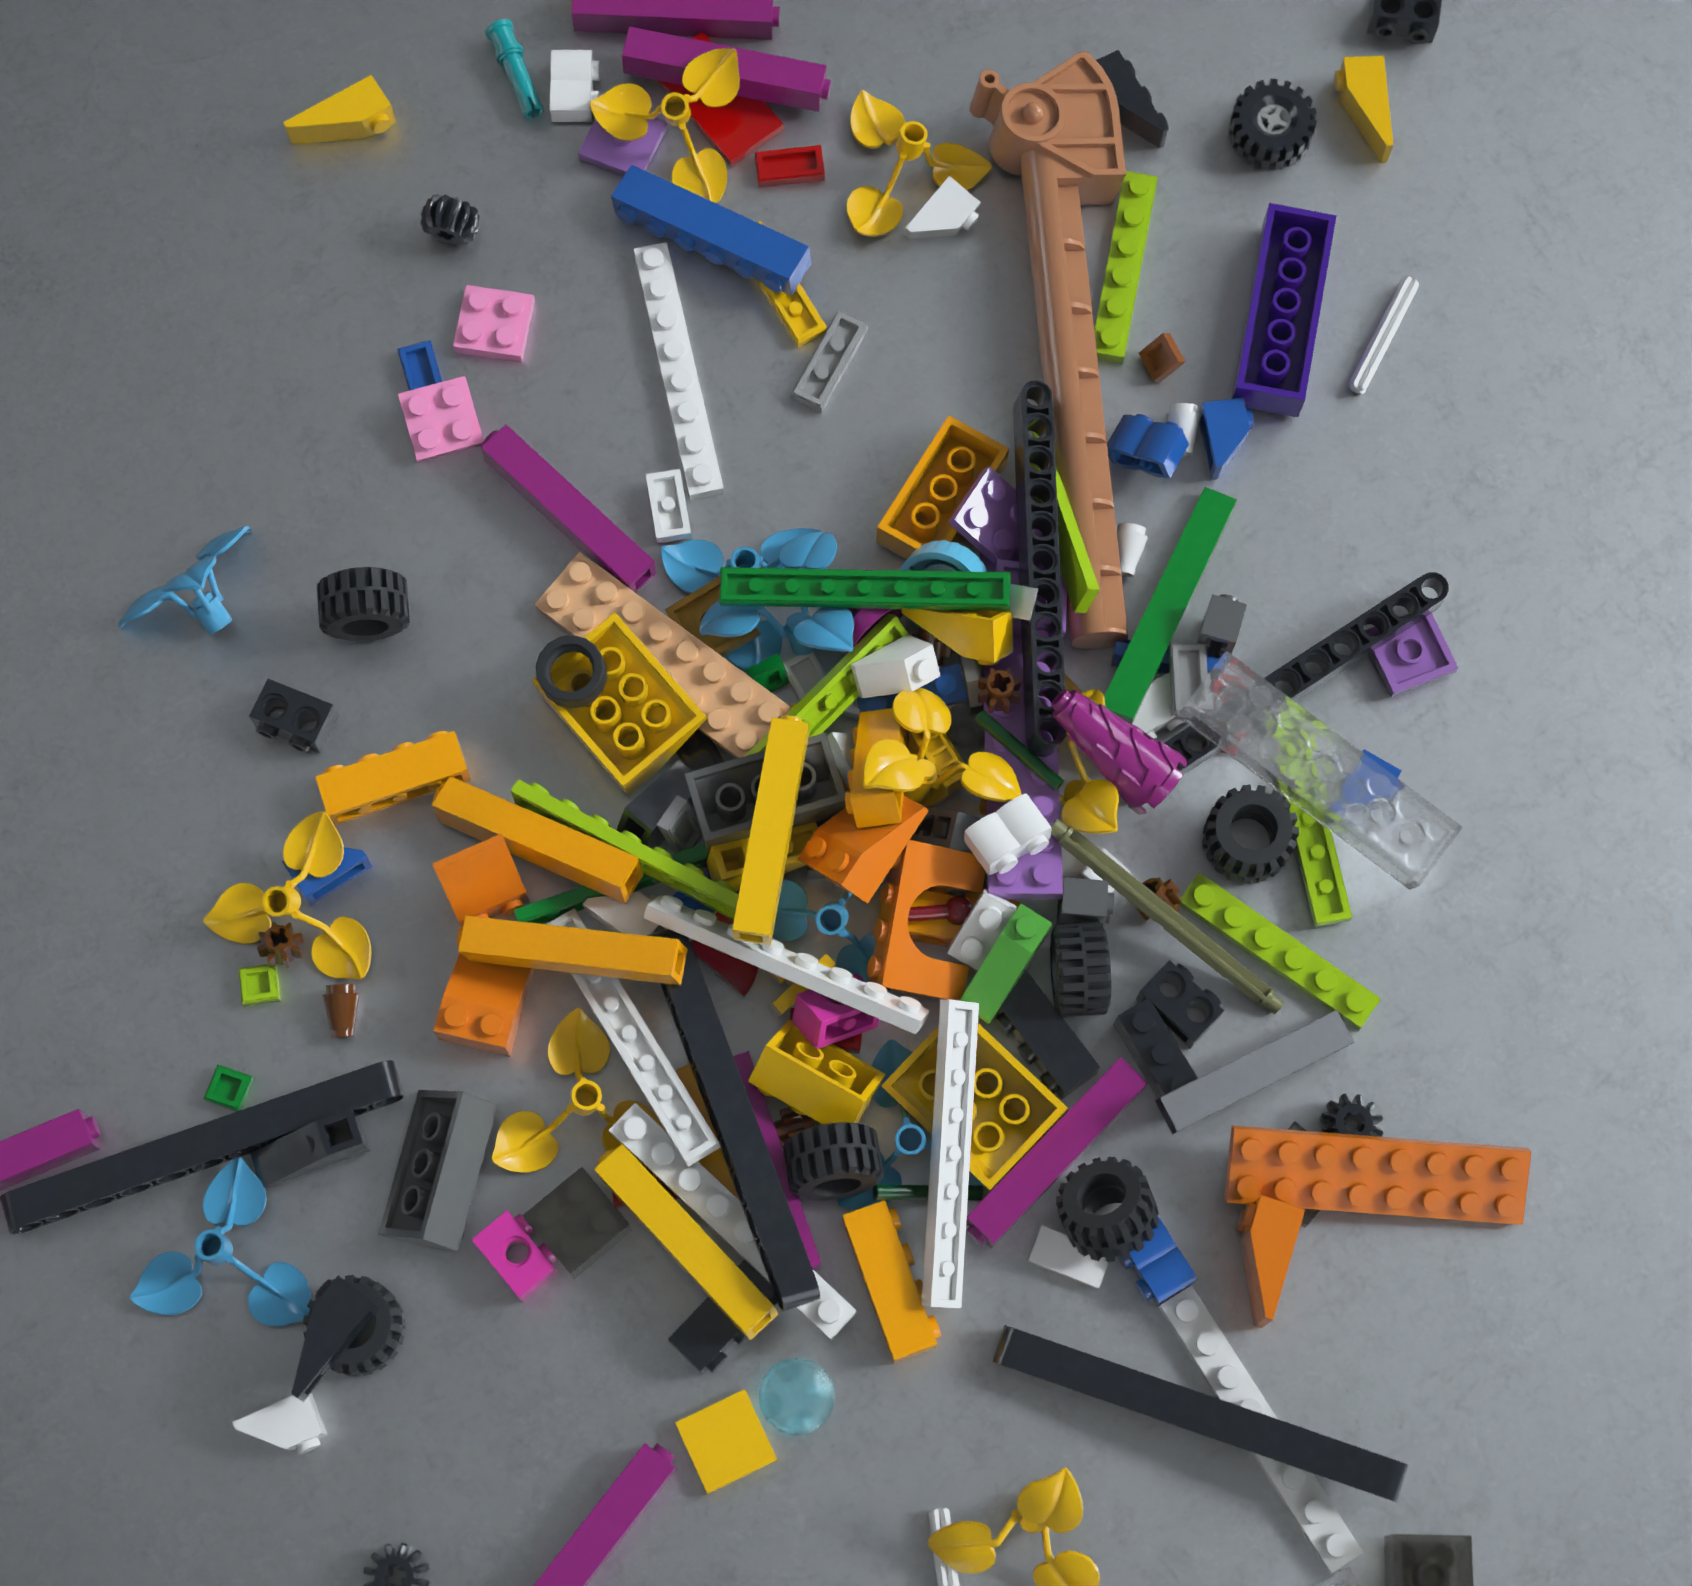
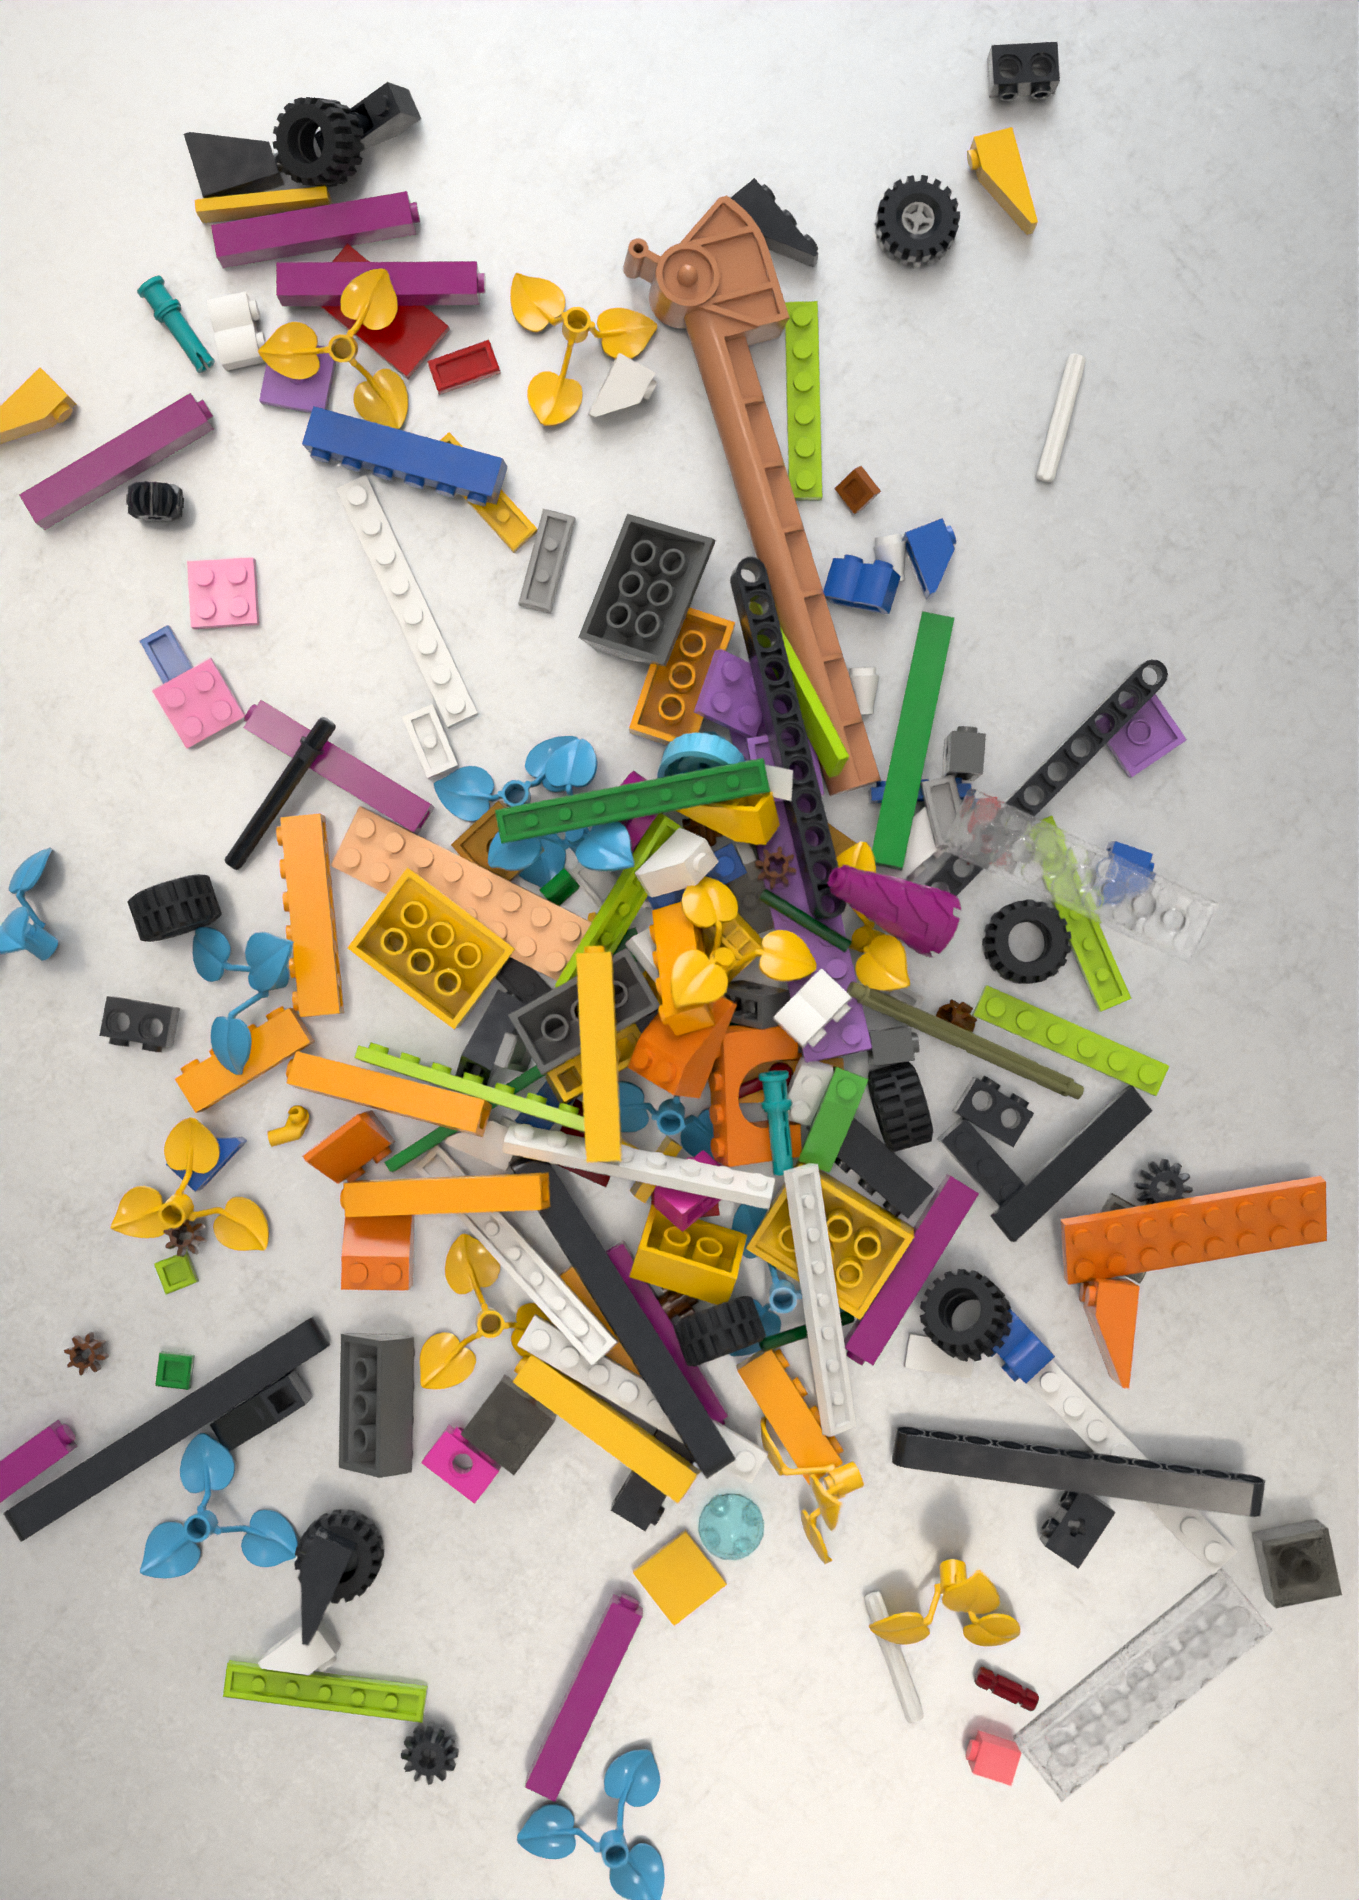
camera: 10 degrees left, 15 degrees up
reddish brown cone [322,984,360,1038] -> none
black tyre [535,635,607,708] -> none
dark purple brick [1231,203,1337,417] -> none
none -> magenta brick [19,393,214,530]
none -> reddish brown gear [64,1332,109,1376]
none -> dark azure plant [192,927,294,1075]
none -> lime tile [223,1660,428,1723]
none -> black axle [225,717,336,870]
none -> yellow arm [267,1105,309,1147]
none -> light orange brick [276,813,345,1017]
none -> dark grey slope [578,514,716,667]
none -> teal pin [758,1070,794,1176]
none -> yellow plant [760,1416,864,1564]
none -> black brick [1039,1491,1116,1569]

